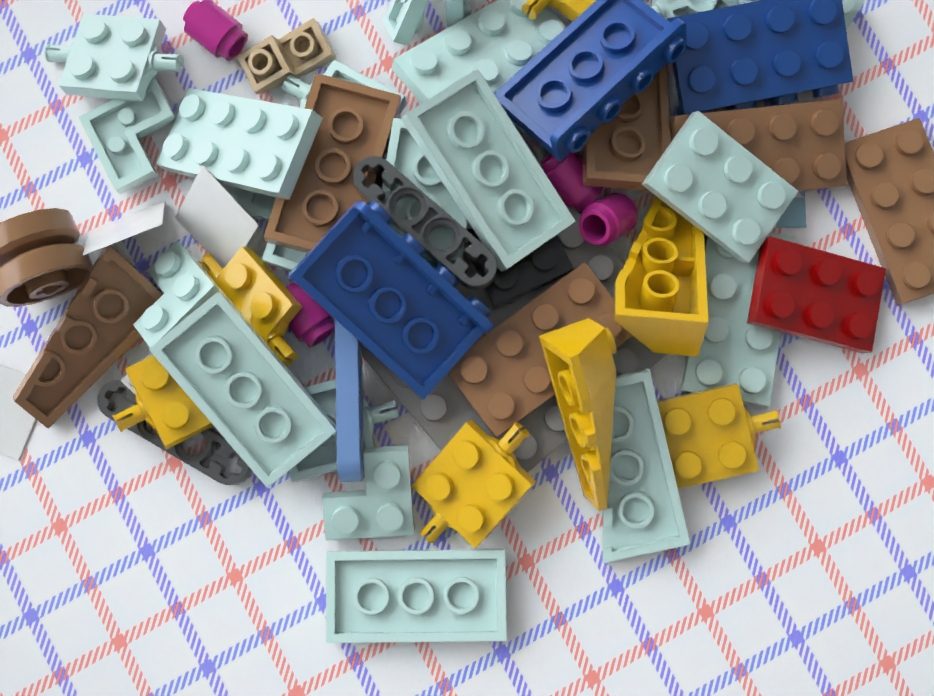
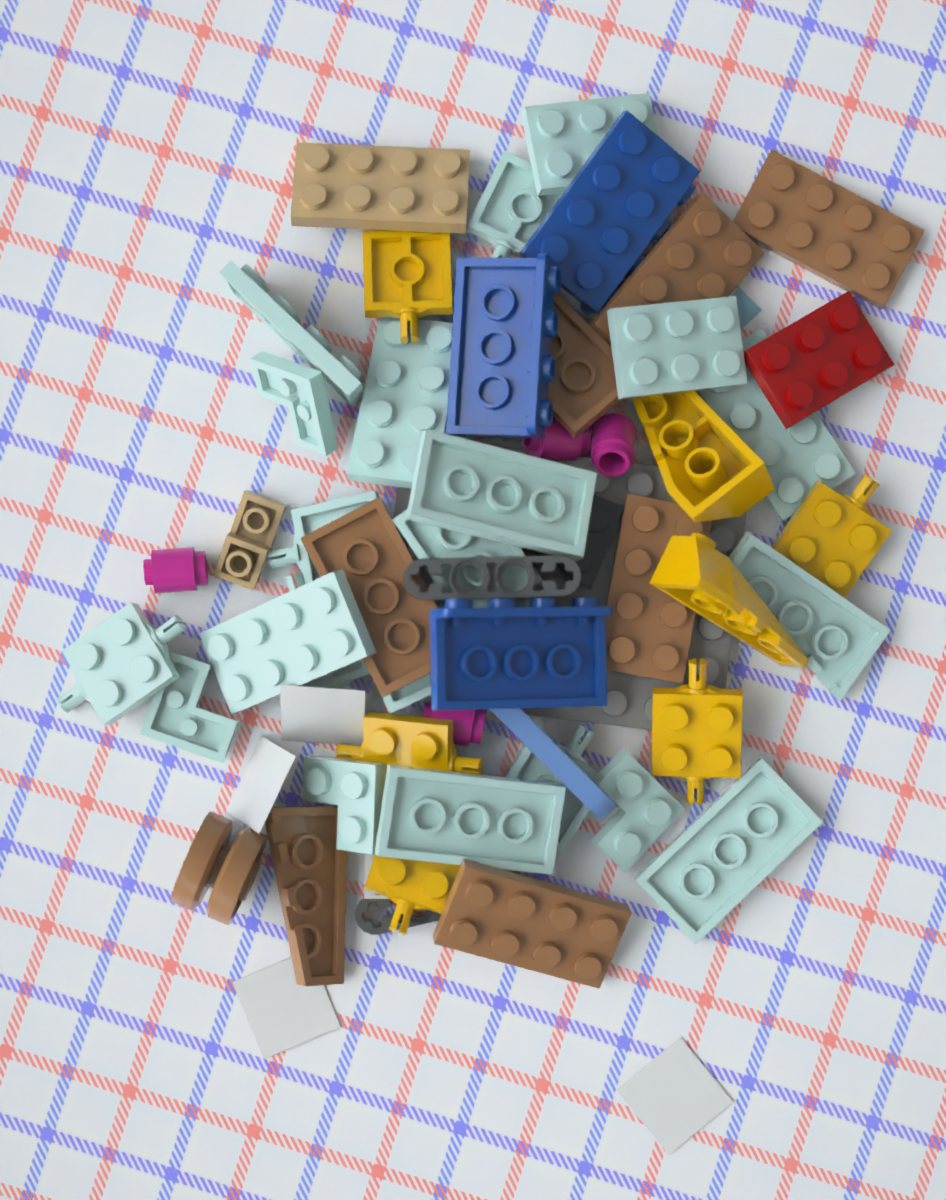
camera: 50 degrees left, 5 degrees up
none -> medium nougat plate [433,858,632,989]

